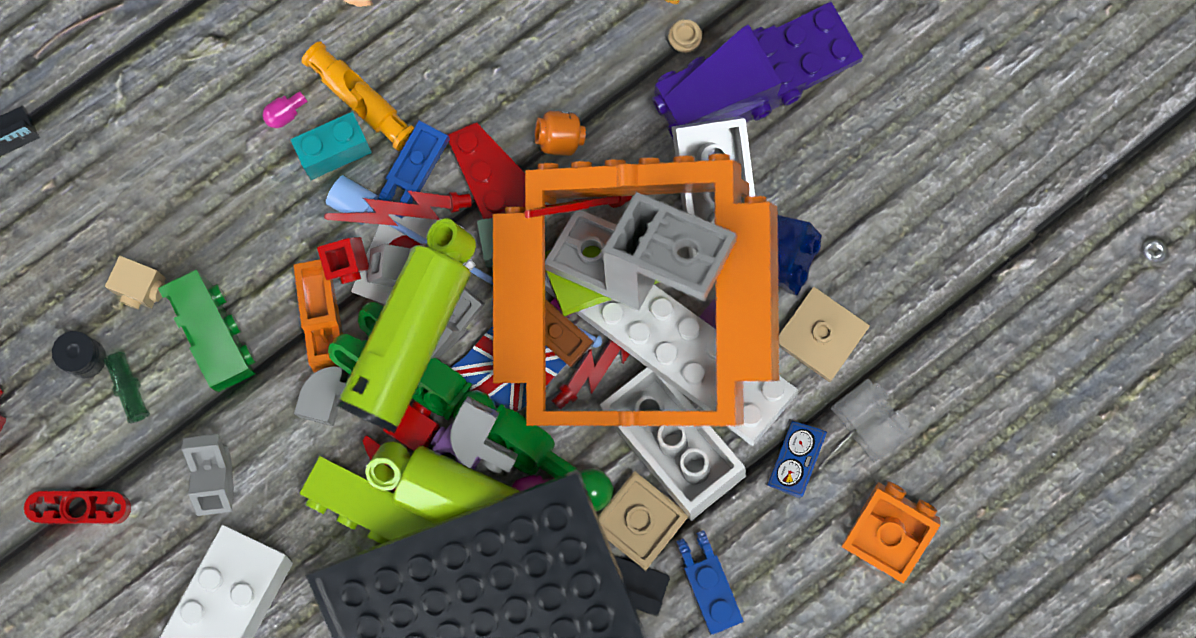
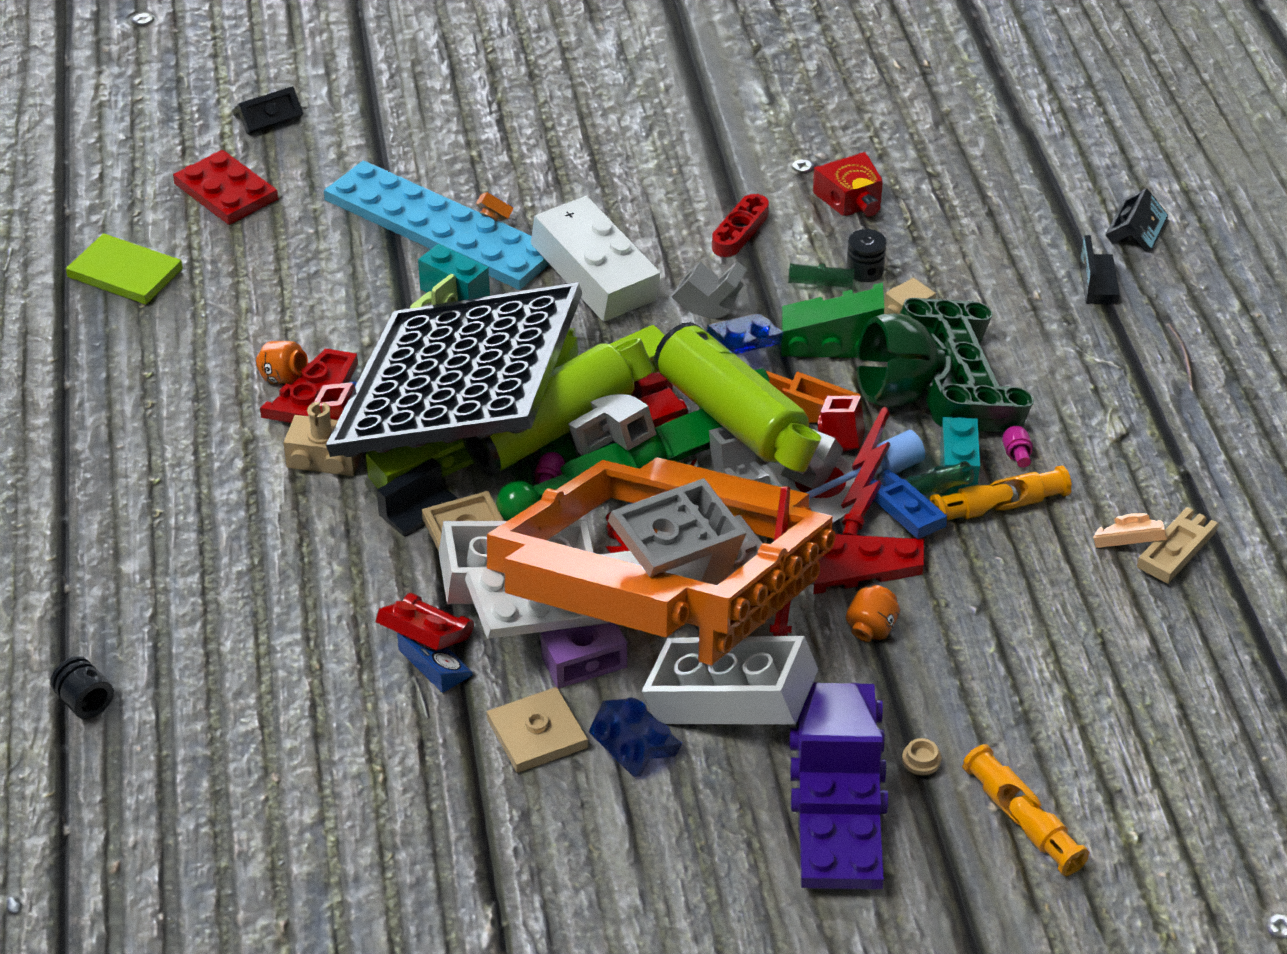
camera: 120 degrees right, 35 degrees down
blue hinge [676,530,744,635] -> none
clear piece [831,379,912,463] -> none
orange plate [842,481,941,584] -> none
none -> red plate [375,593,474,650]
none -> clear blue bracket [706,313,783,355]
none -> dark green beam [857,298,1034,432]
none -> clear green pin [905,461,974,495]

